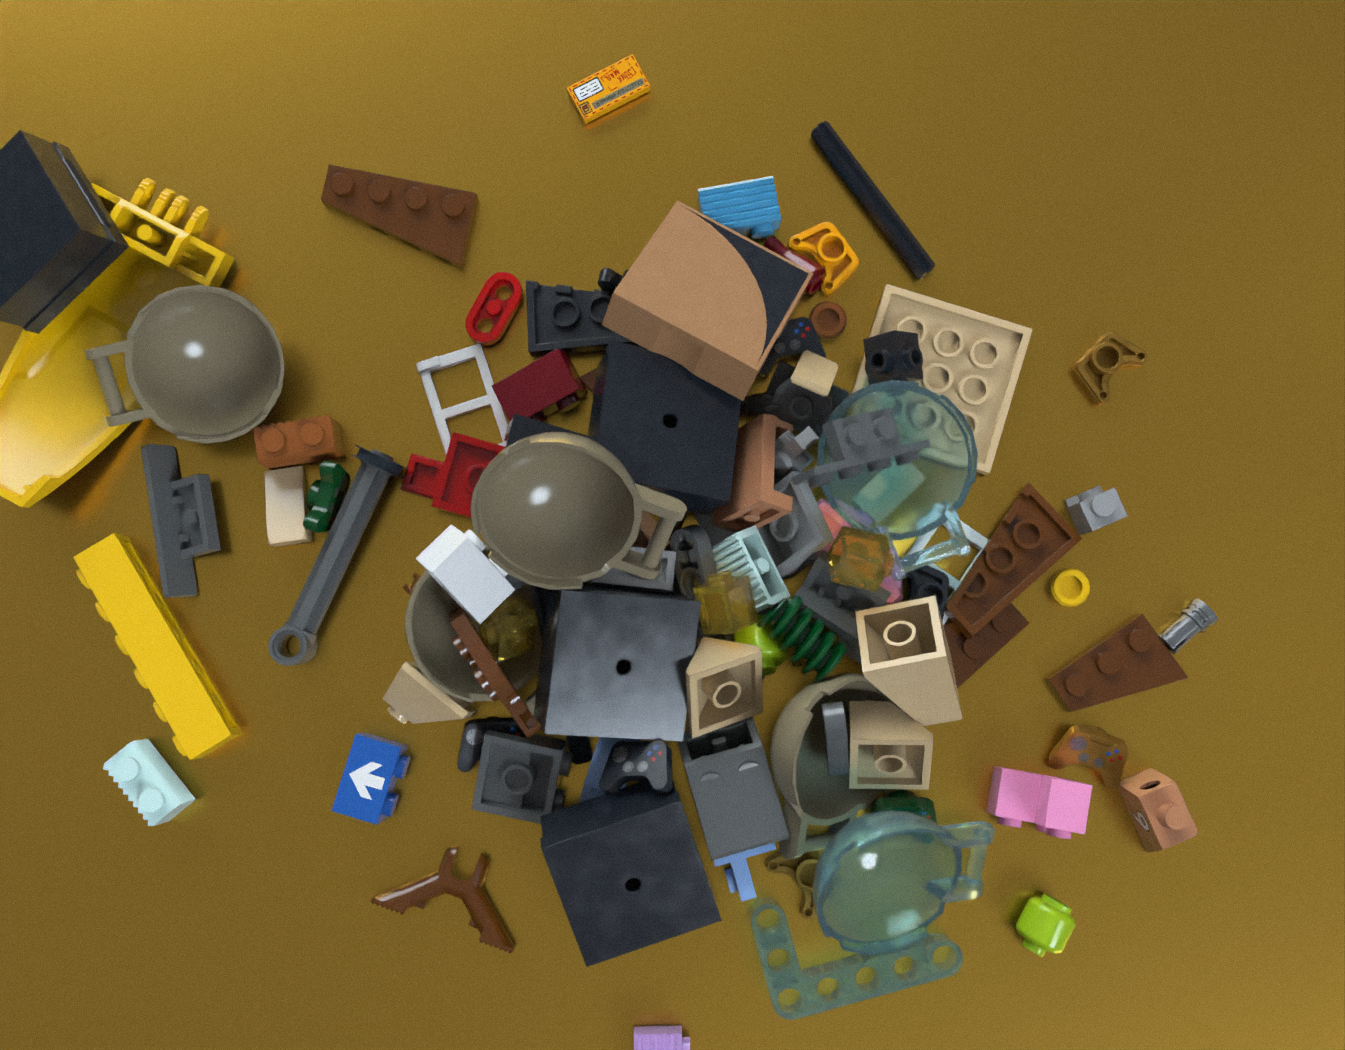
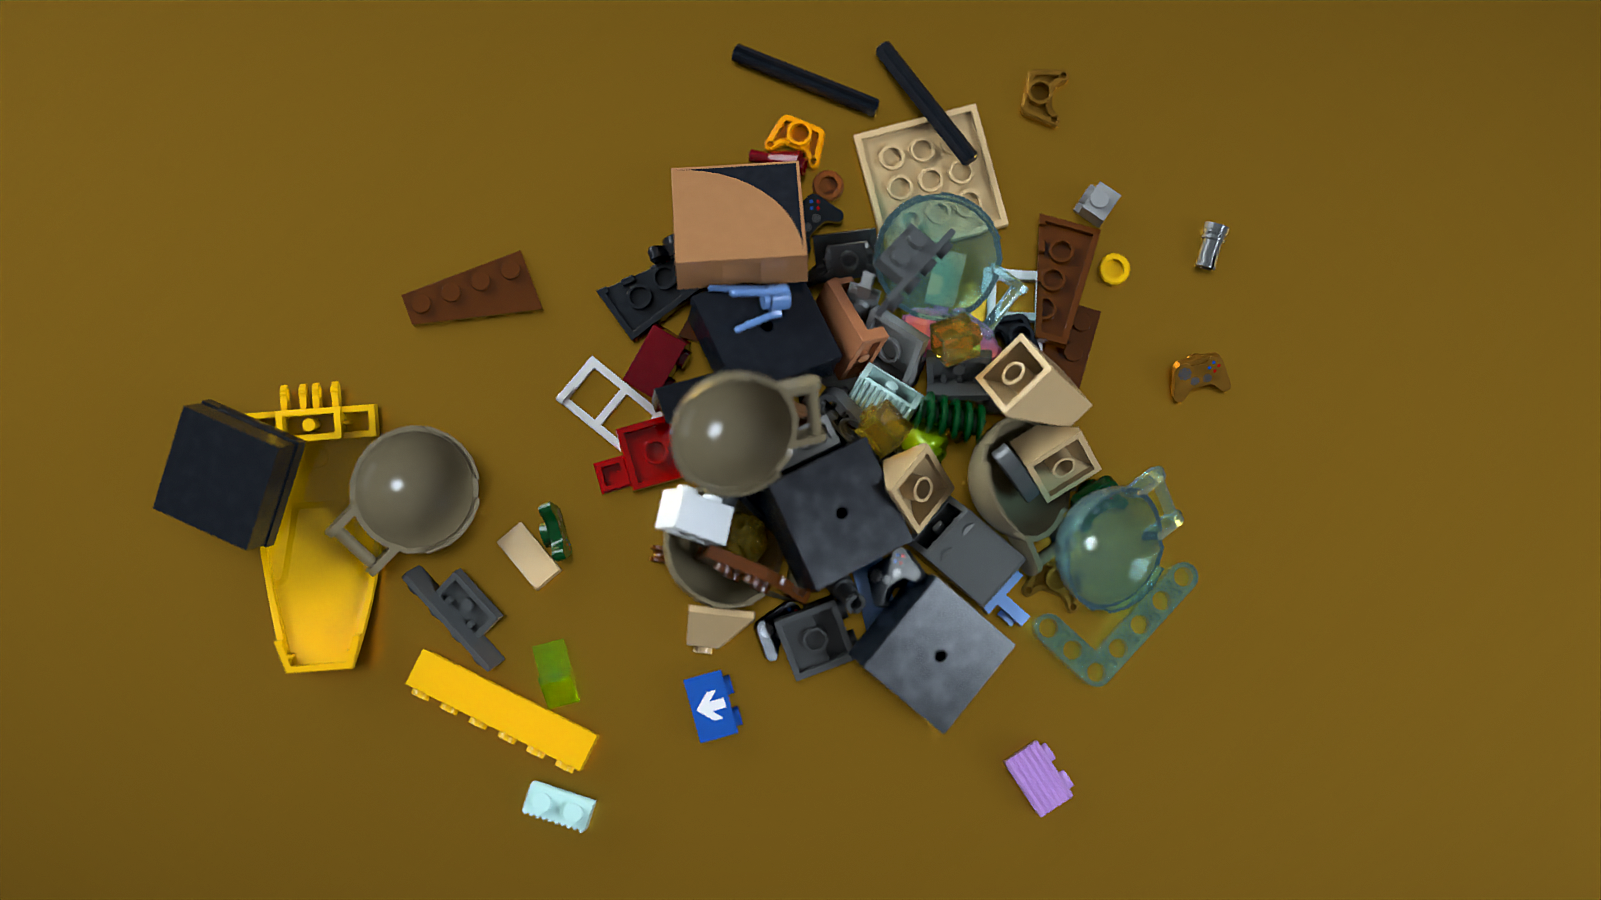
camera: 30 degrees left, 0 degrees up
dark orange brick [253,414,345,470] -> none
dark grey piece [268,445,408,666] -> none
reddish brown piece [371,844,516,954] -> none
red plate [465,272,523,346] -> none
light orange tile [567,54,650,124] -> none
dark azure brick [697,176,781,239] -> none
tan slope [790,350,838,397] -> none
black brick [863,330,923,392] -> none
bright pink brick [987,766,1092,839] -> none
lime head [1016,893,1076,957] -> none
reddish brown wing [1045,614,1188,712] -> none
nougat torso [1117,768,1198,852] -> none
none -> clear neon green slope [532,639,580,709]
none -> medium blue plant [707,283,791,333]
none -> dark grey pin [826,575,866,613]
none -> black axle [876,41,977,166]

